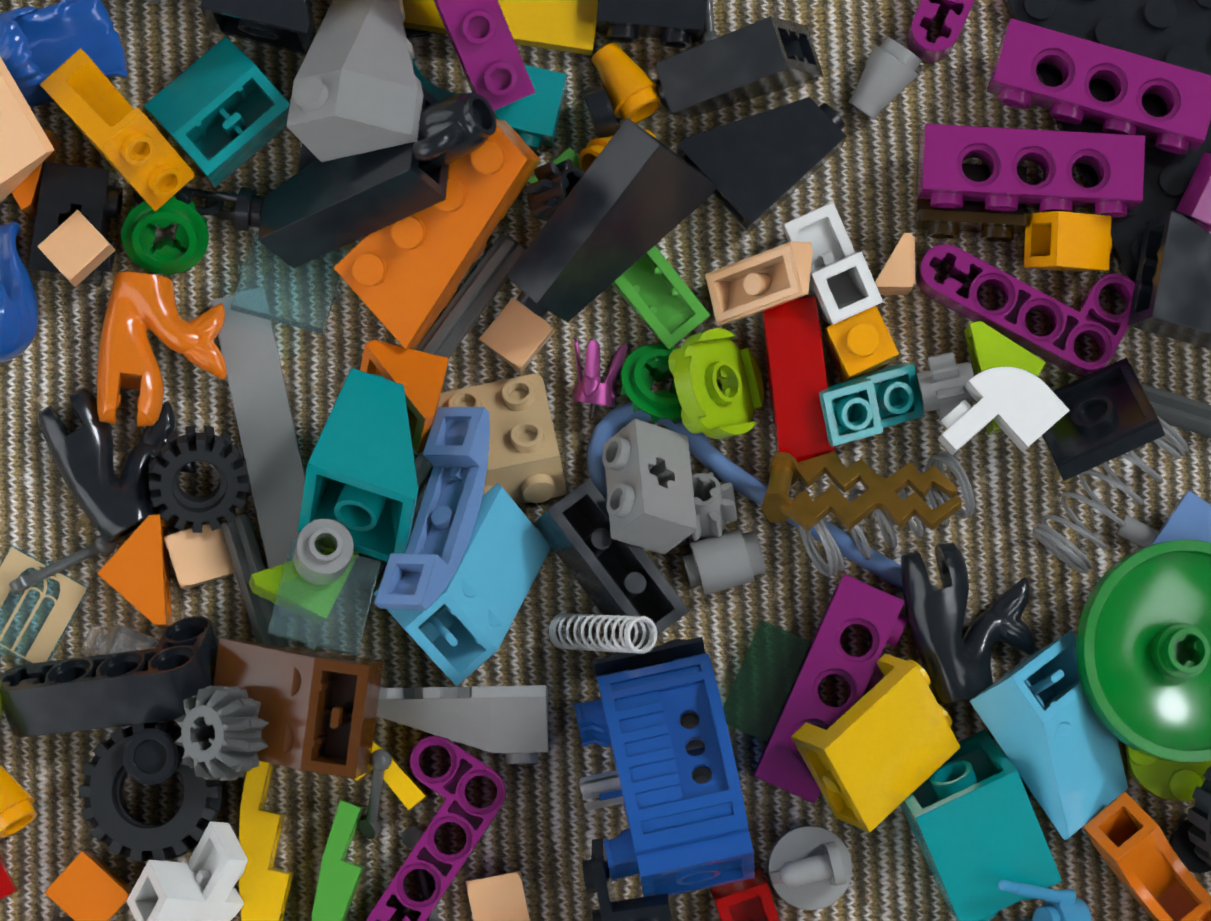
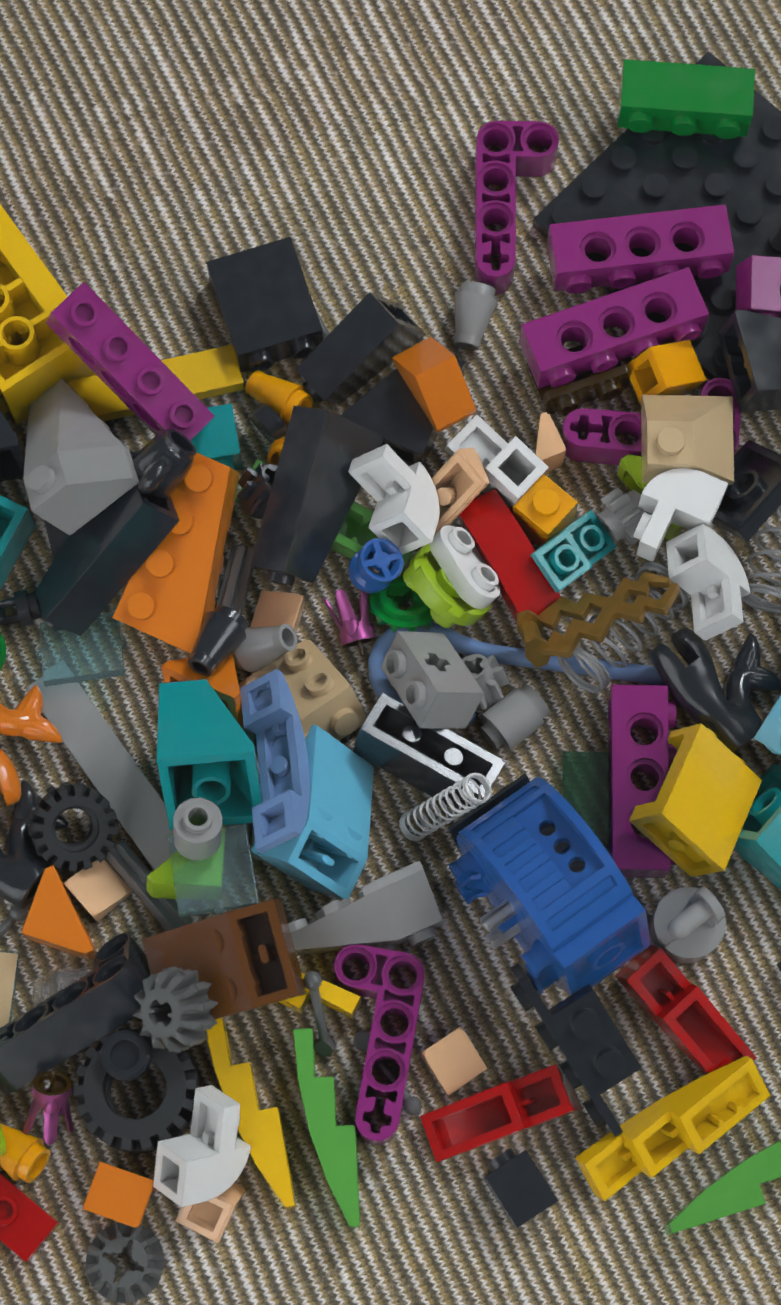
camera: 20 degrees left, 10 degrees down
none -> flat silver piece [23,1071,74,1145]
none -> black cone [187,606,248,677]
none -> light grey cone [233,624,297,673]
none -> white brick [348,444,440,555]
none -> blue wheel [348,538,404,594]
none -> orange slope [392,337,477,434]
none -> white plate [429,525,500,609]
none -> tan slope [641,395,734,485]
none -> white brick [666,523,750,641]

